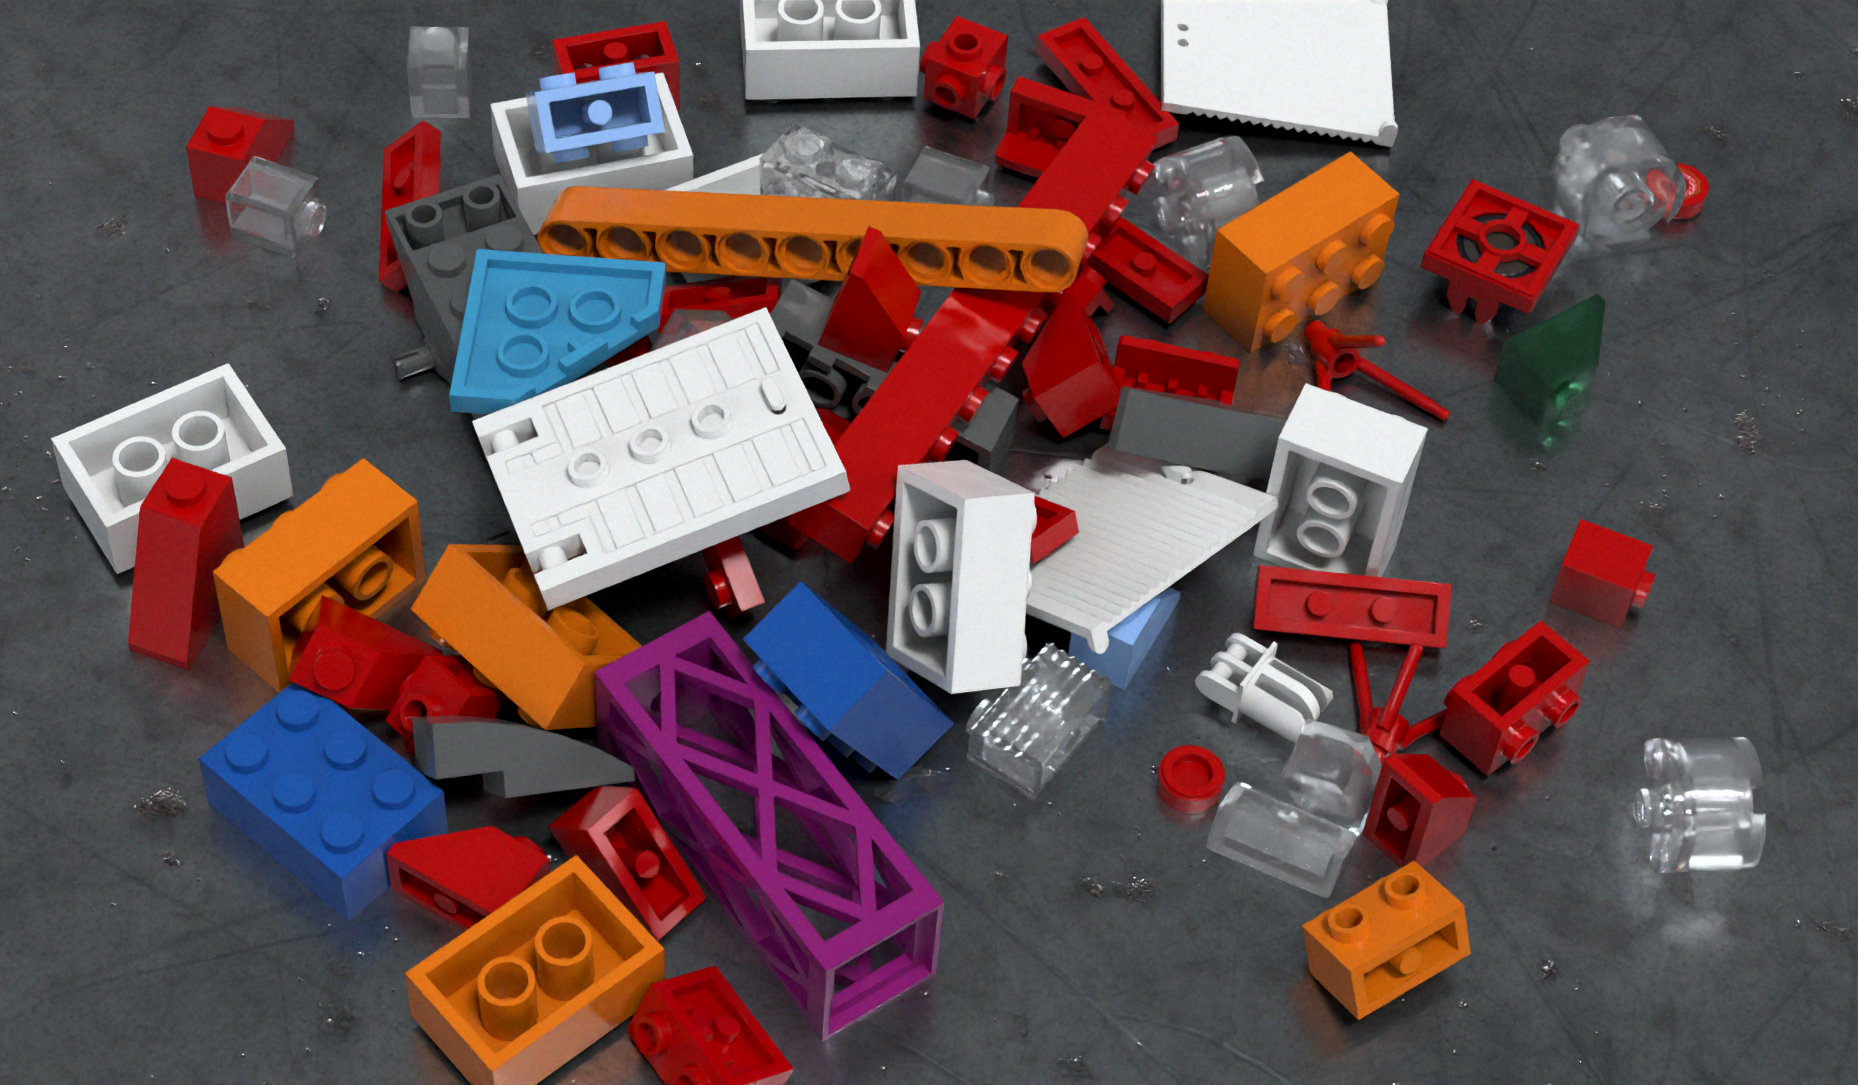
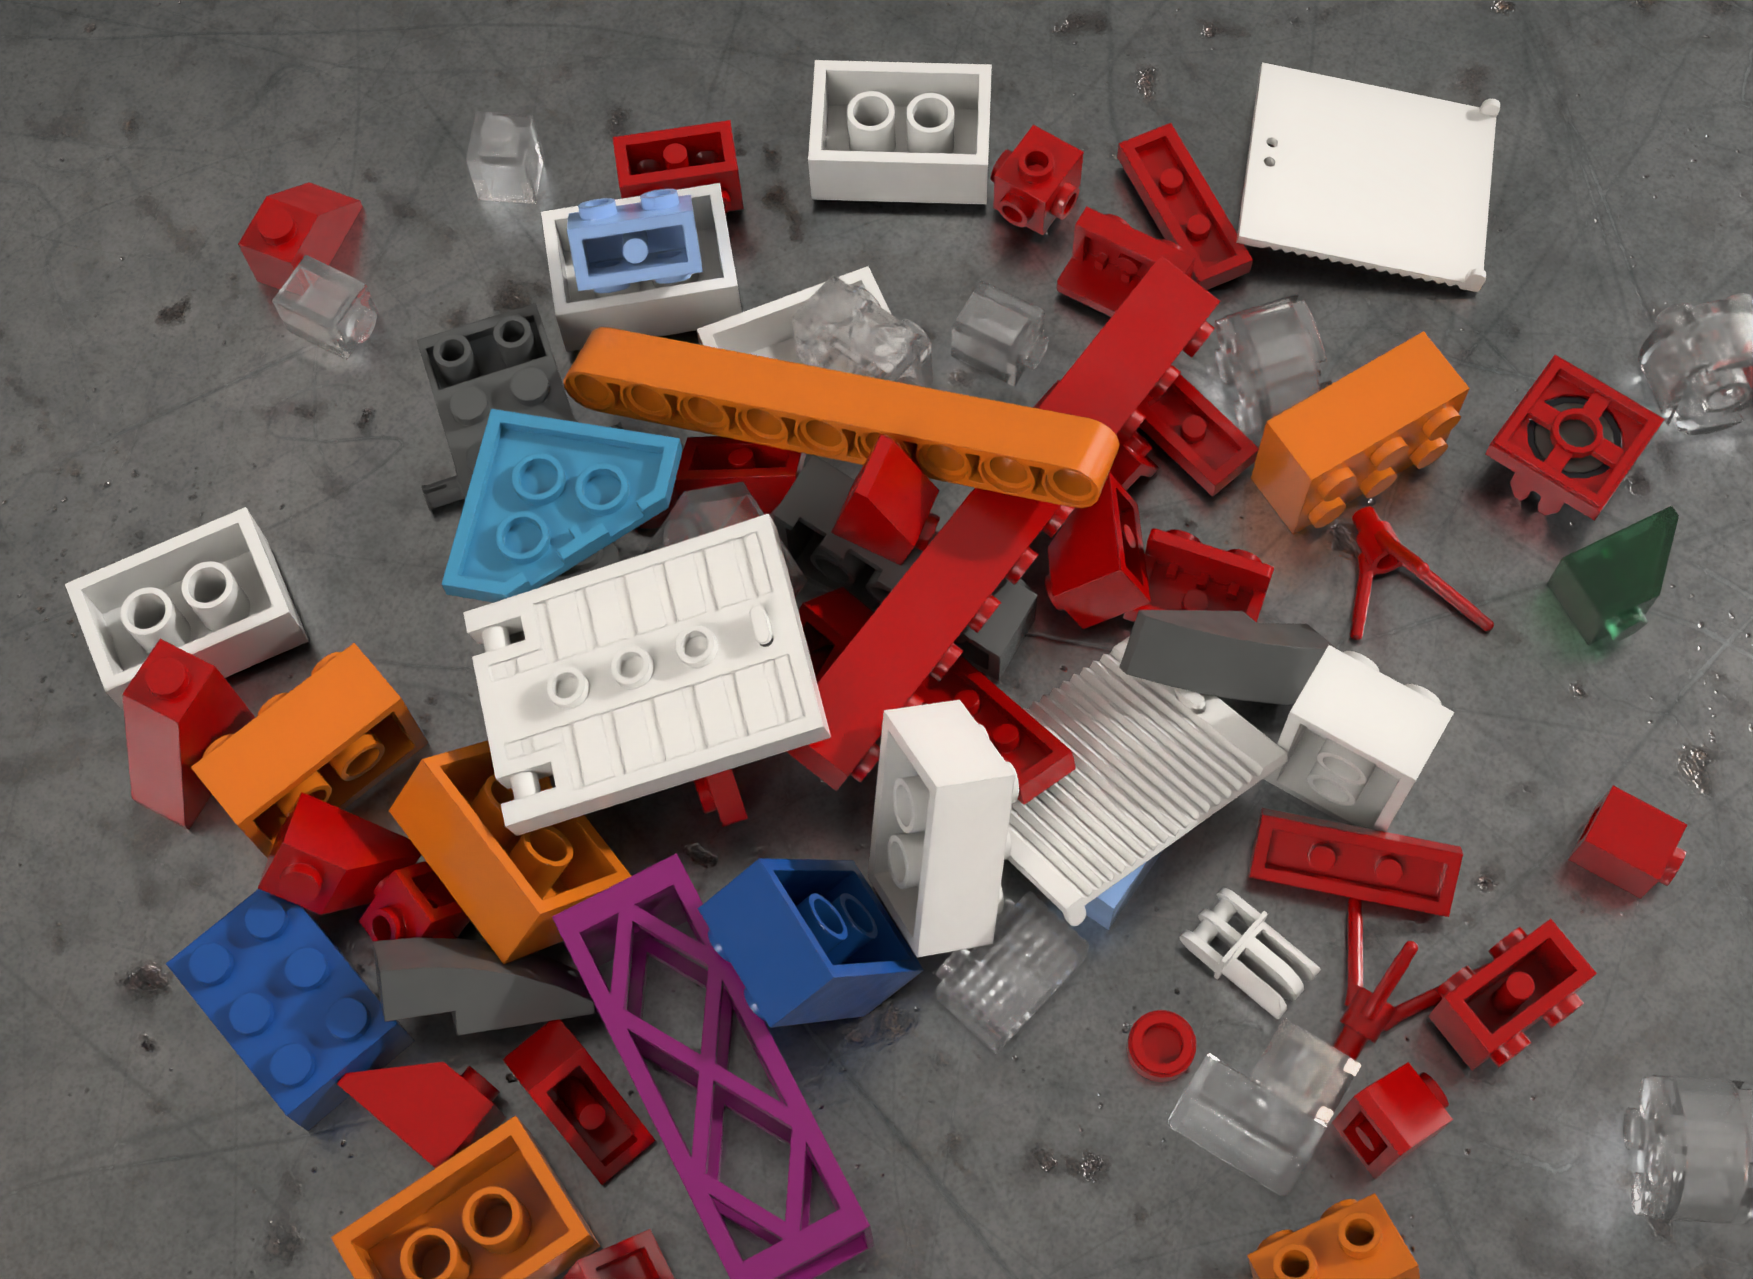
camera: 15 degrees right, 15 degrees up
red plate [378,120,441,292] -> none

